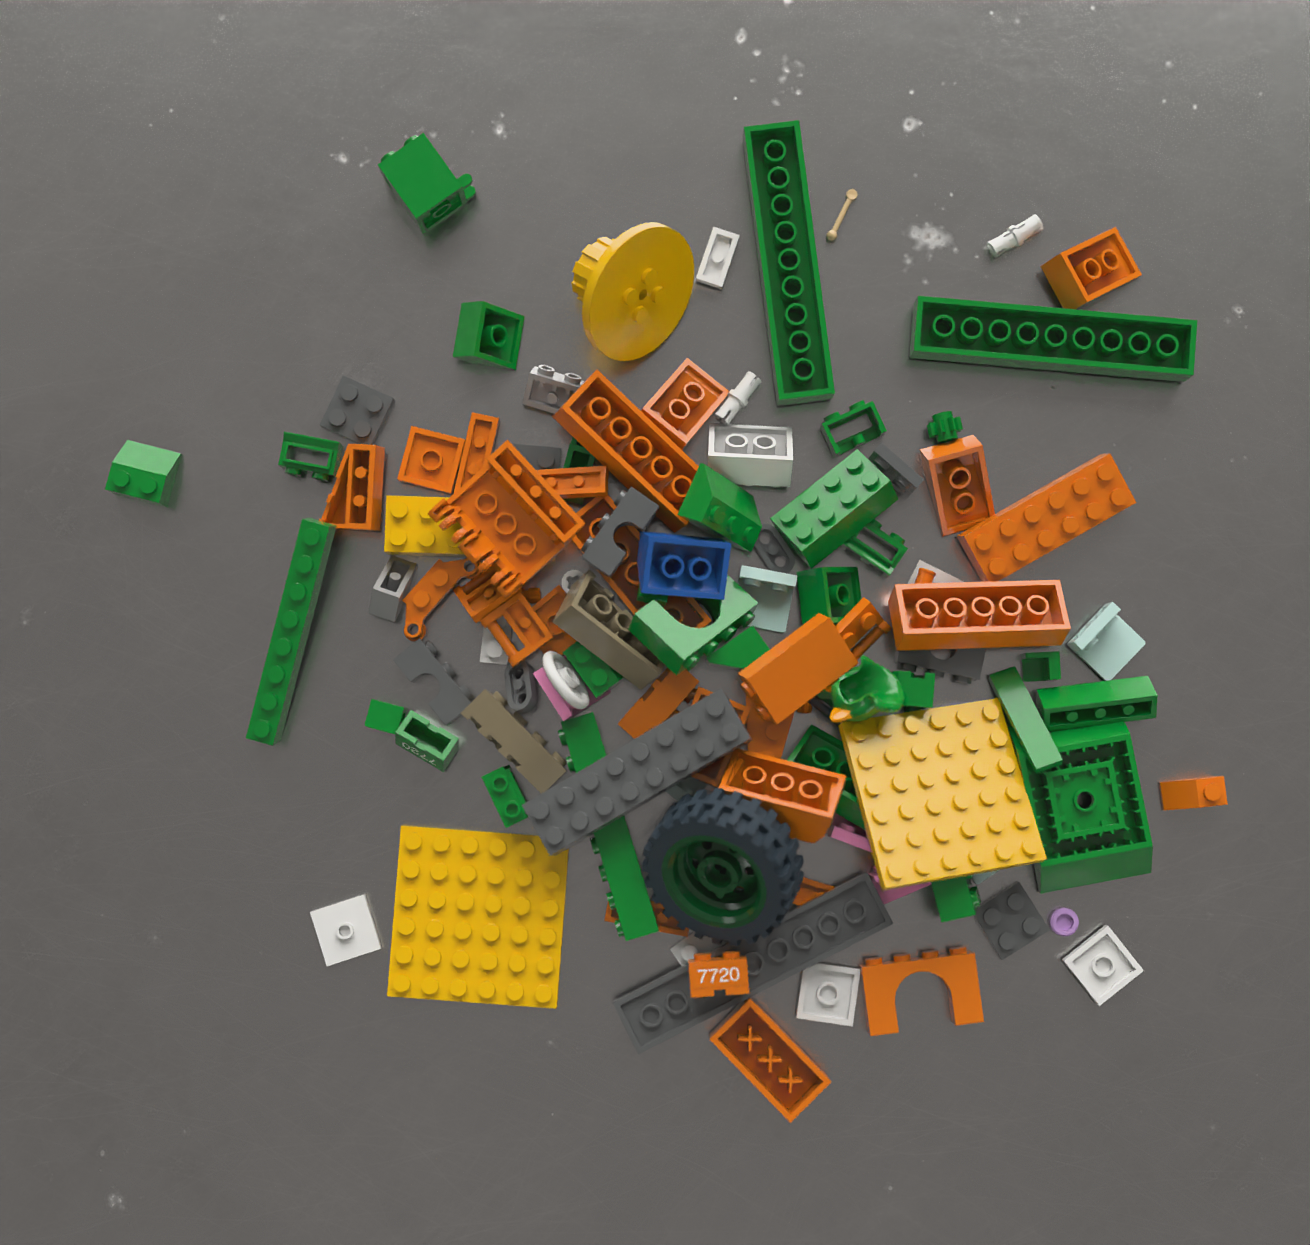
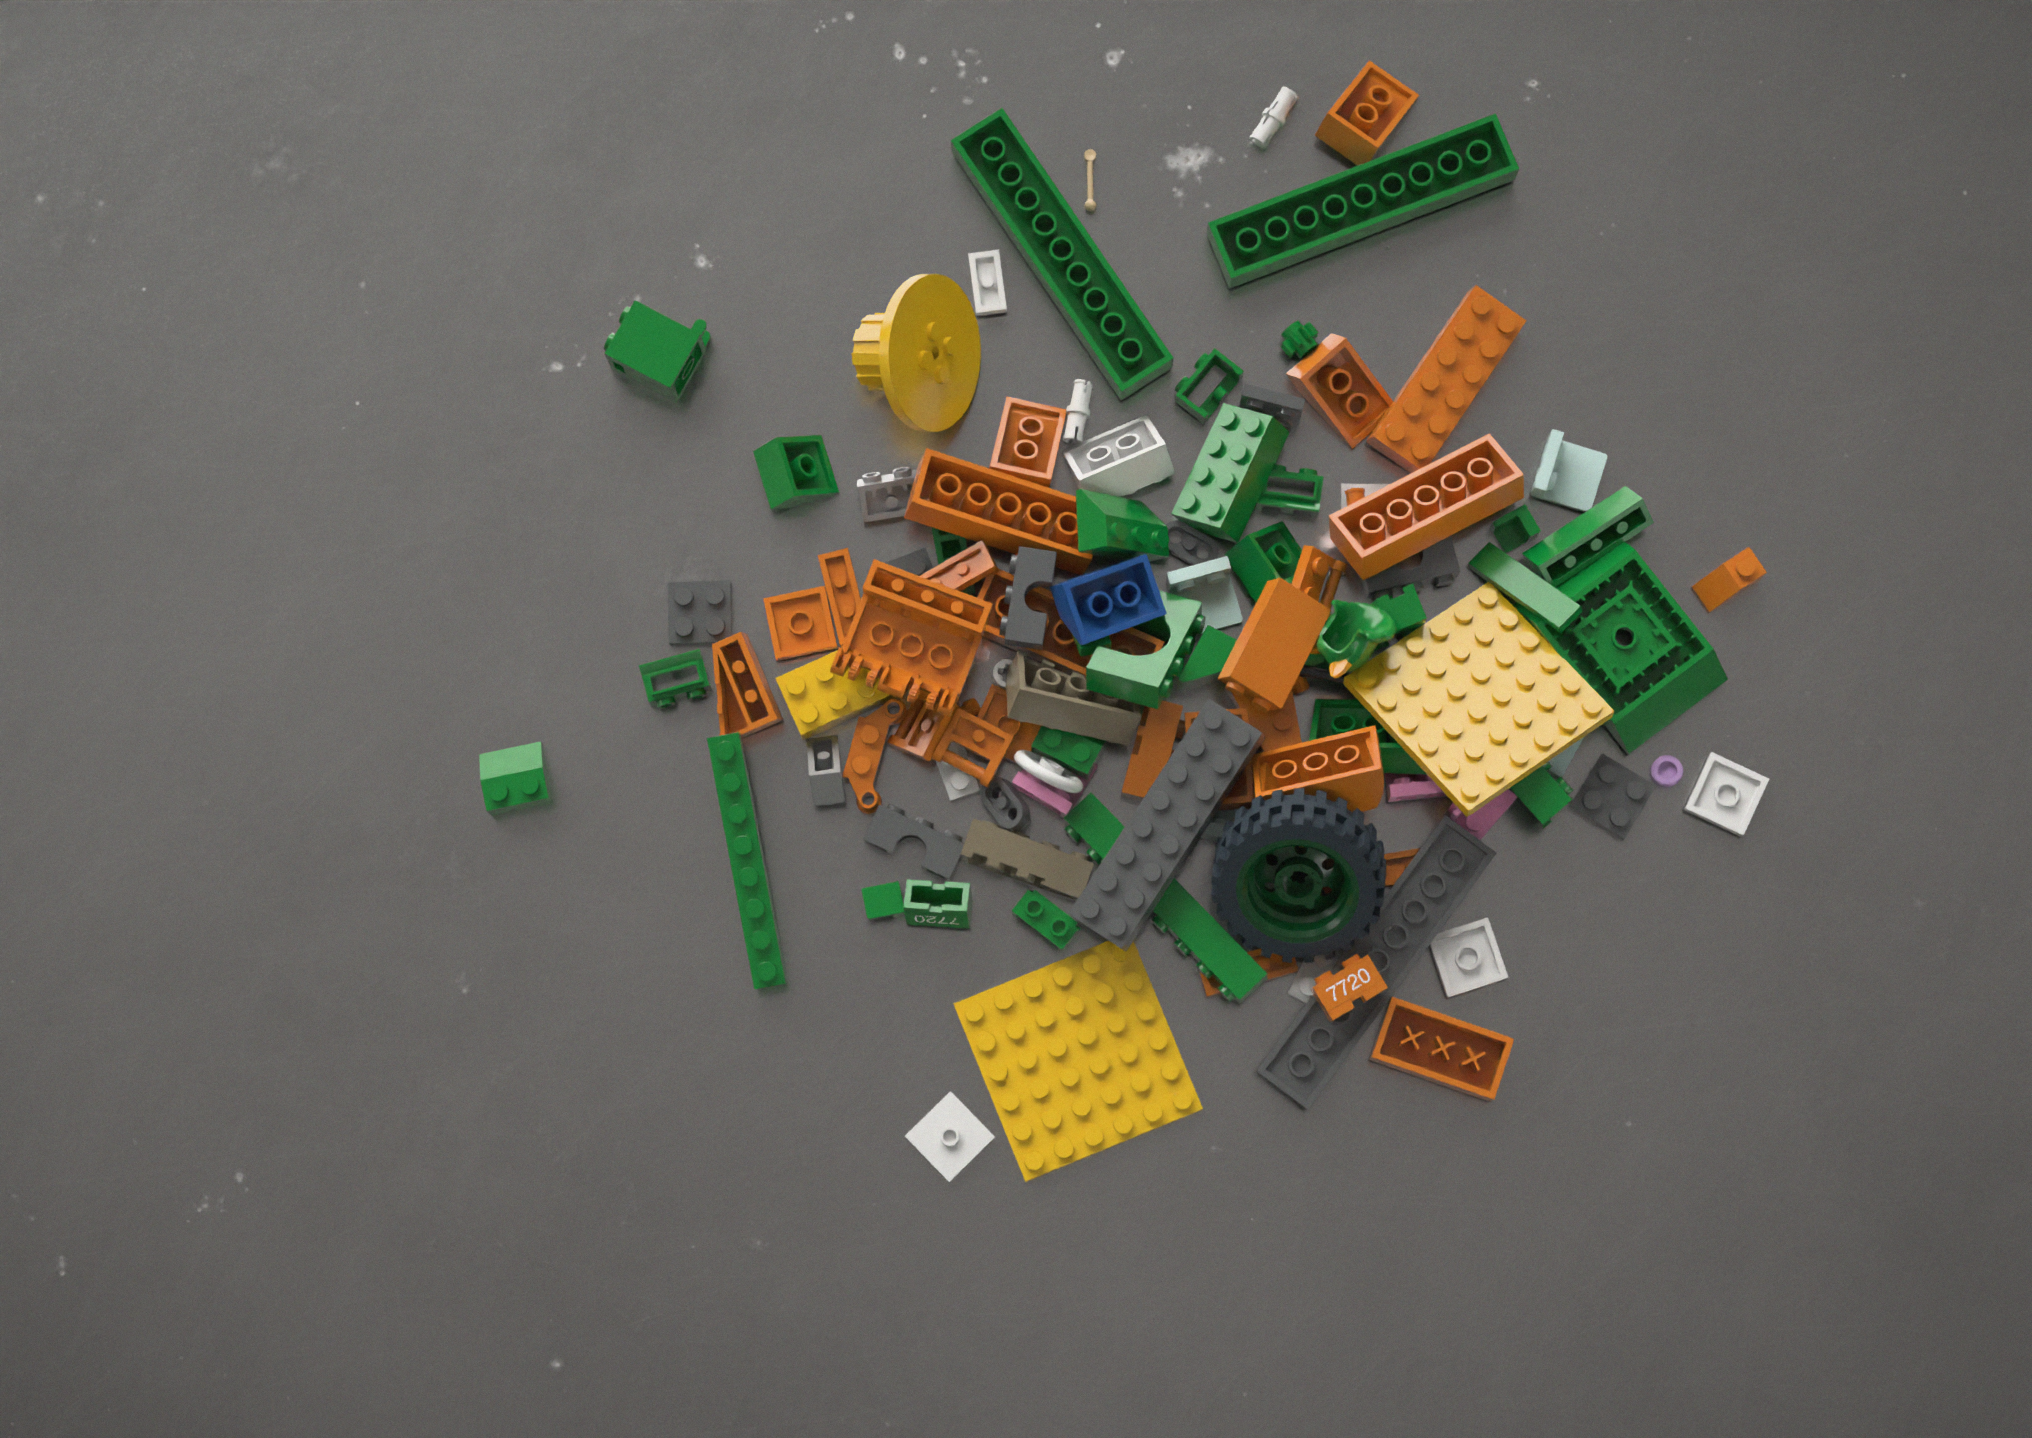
camera: 20 degrees left, 5 degrees down
orange arch [859,946,984,1036] -> none

